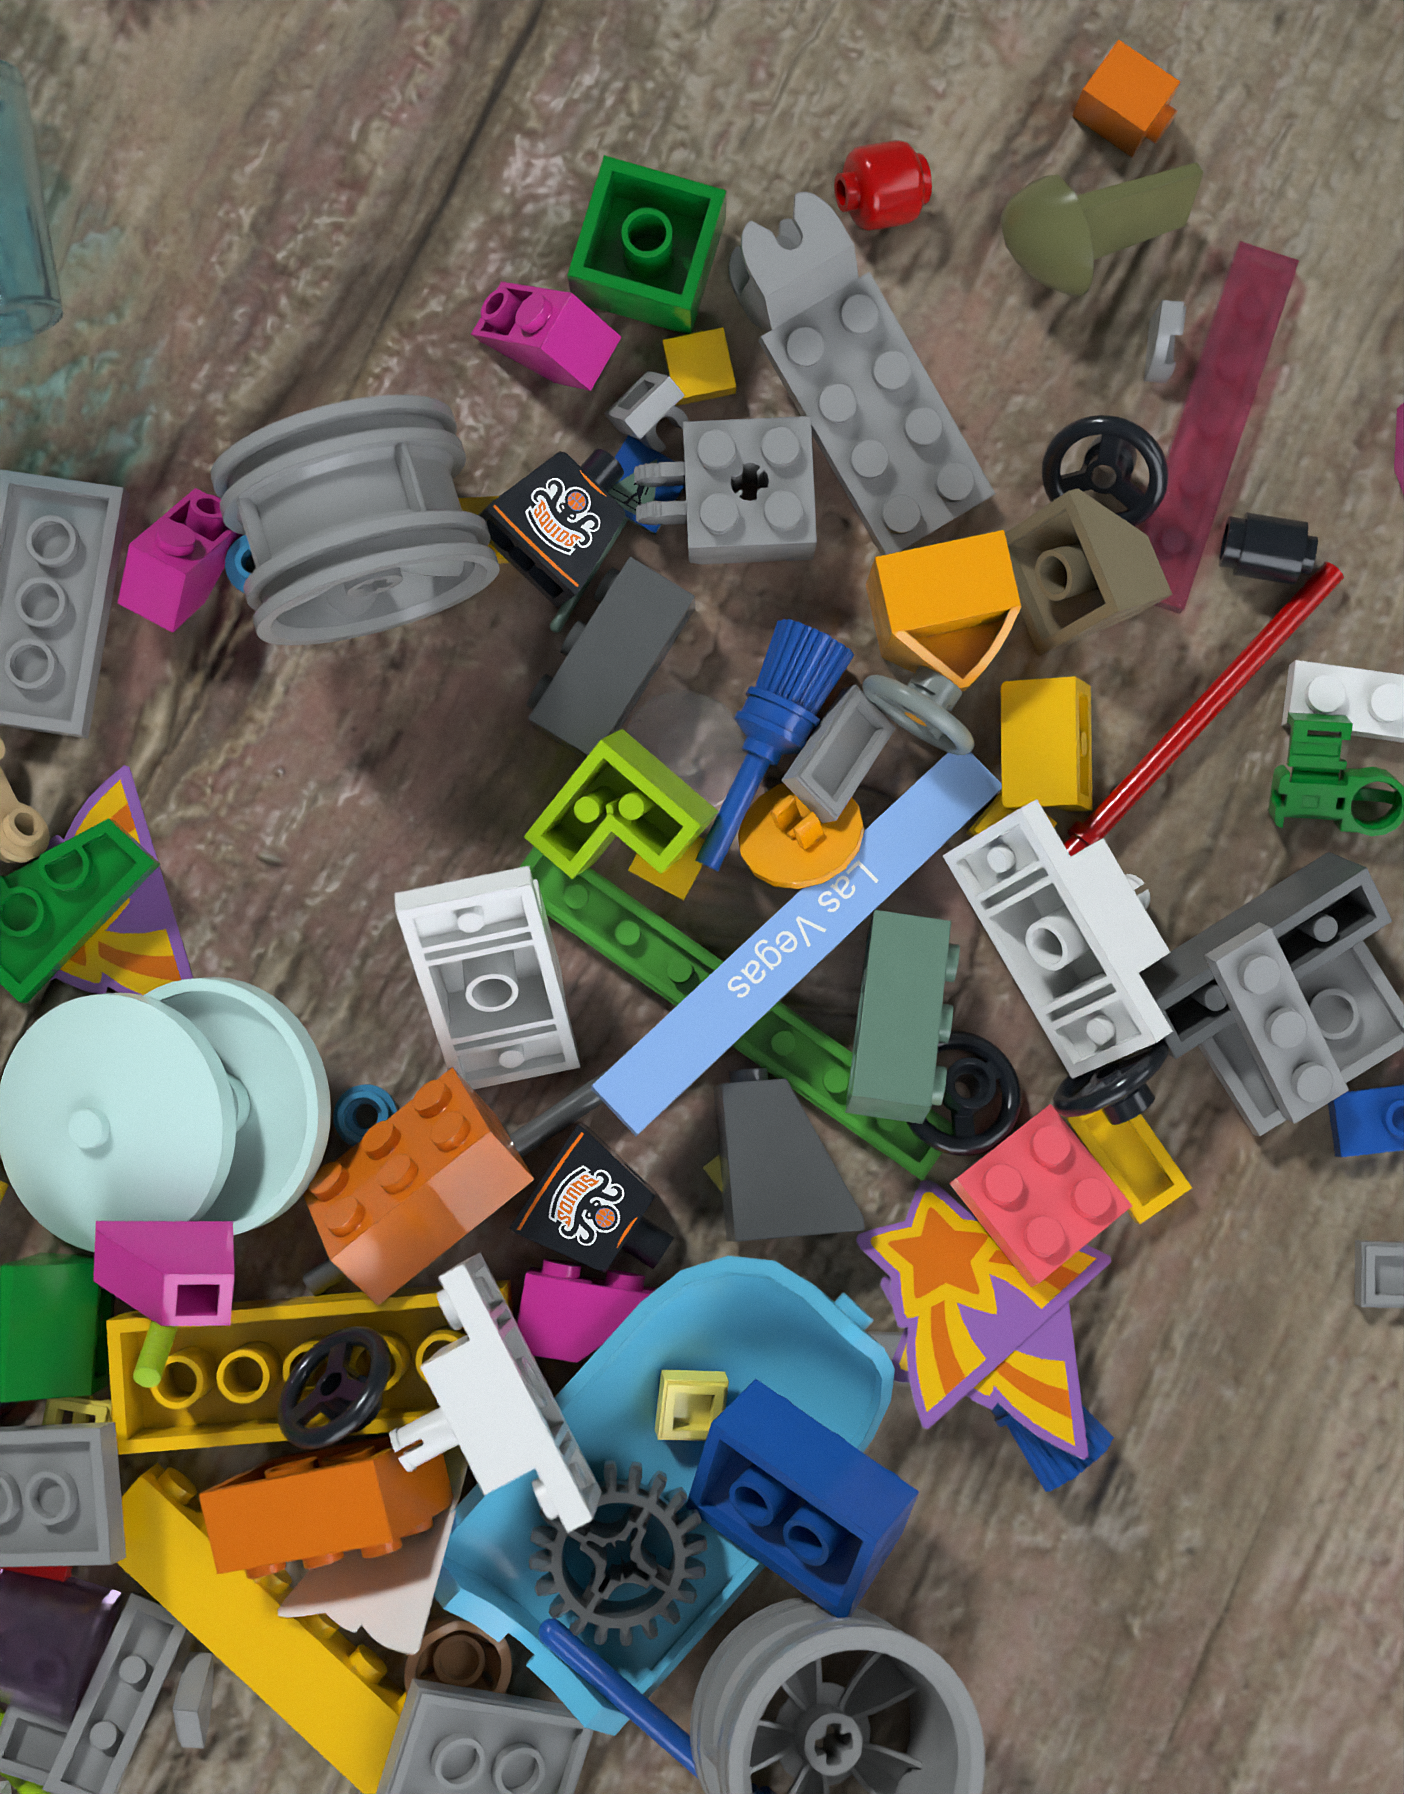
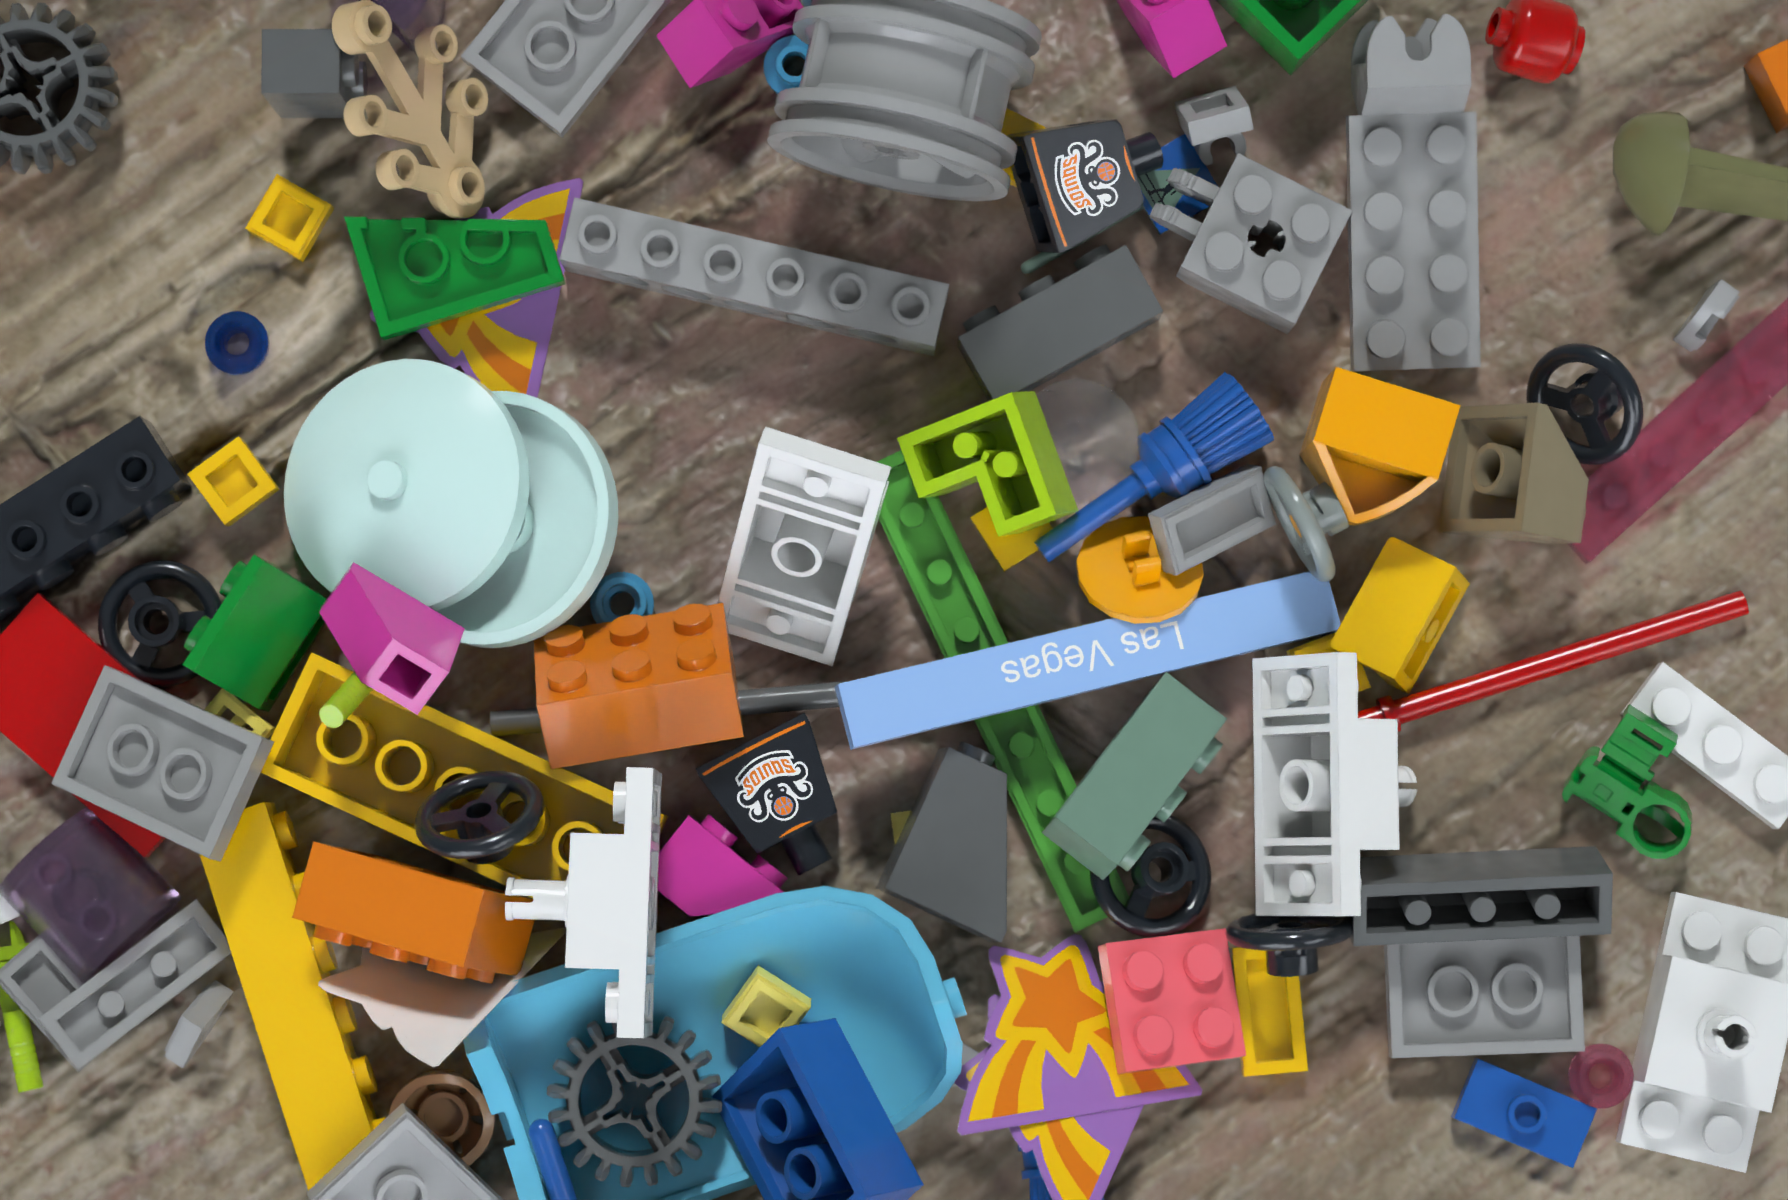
camera: 25 degrees right, 0 degrees up
yellow tile [662,327,736,406] -> none
light grey plate [1204,922,1349,1124] -> none
black brick [1219,512,1318,585] -> none
none -> light grey brick [559,197,949,356]

